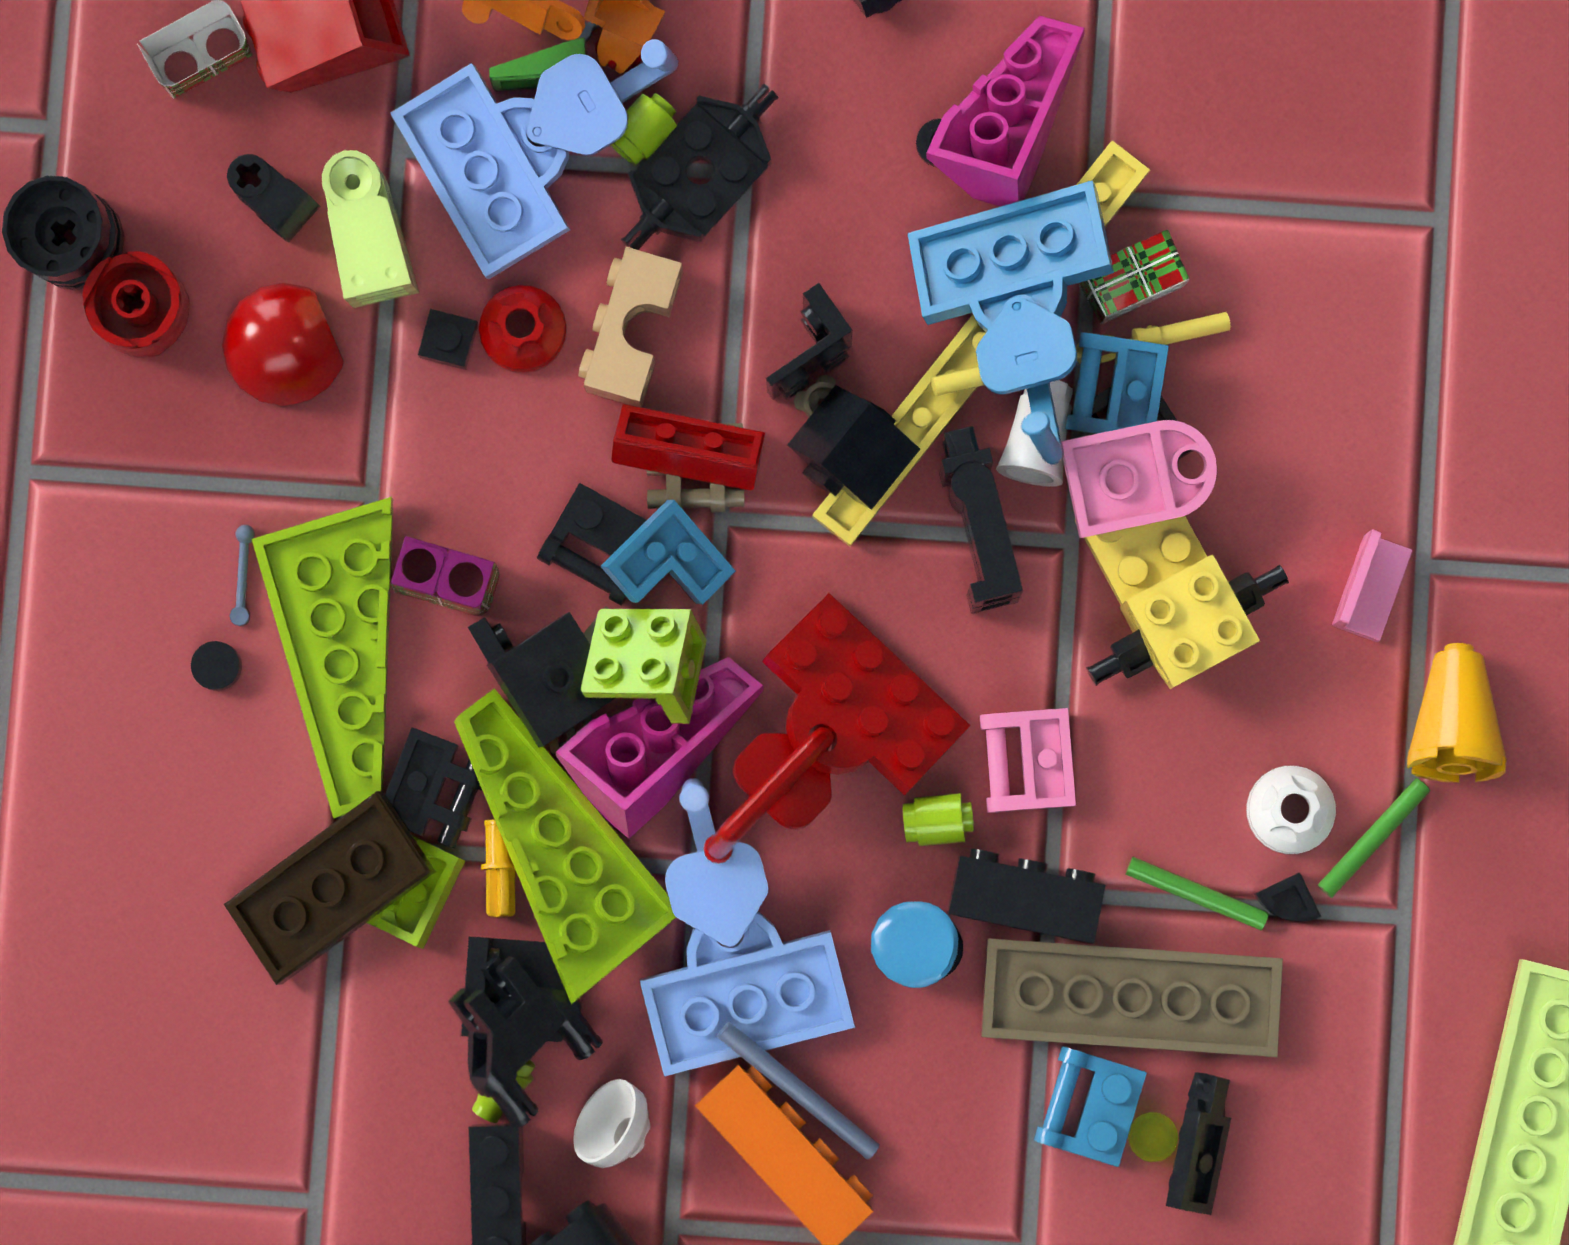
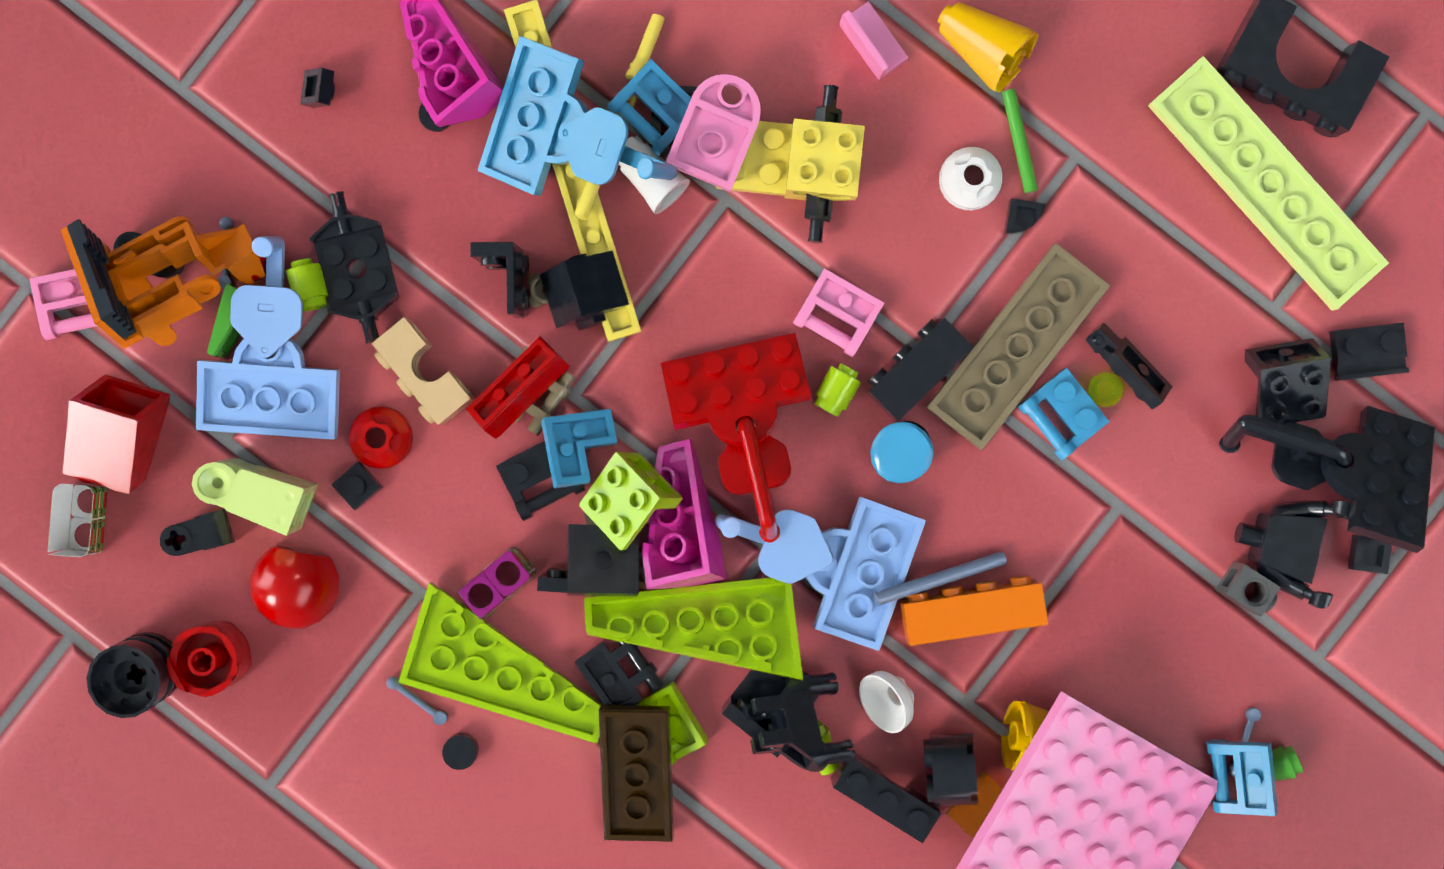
camera: 60 degrees left, 5 degrees up
yellow axle [481,819,515,918] -> none
black hips [939,426,1023,614] -> none
piece [1078,230,1190,324] -> none
bright green bar [1125,857,1269,931] -> none

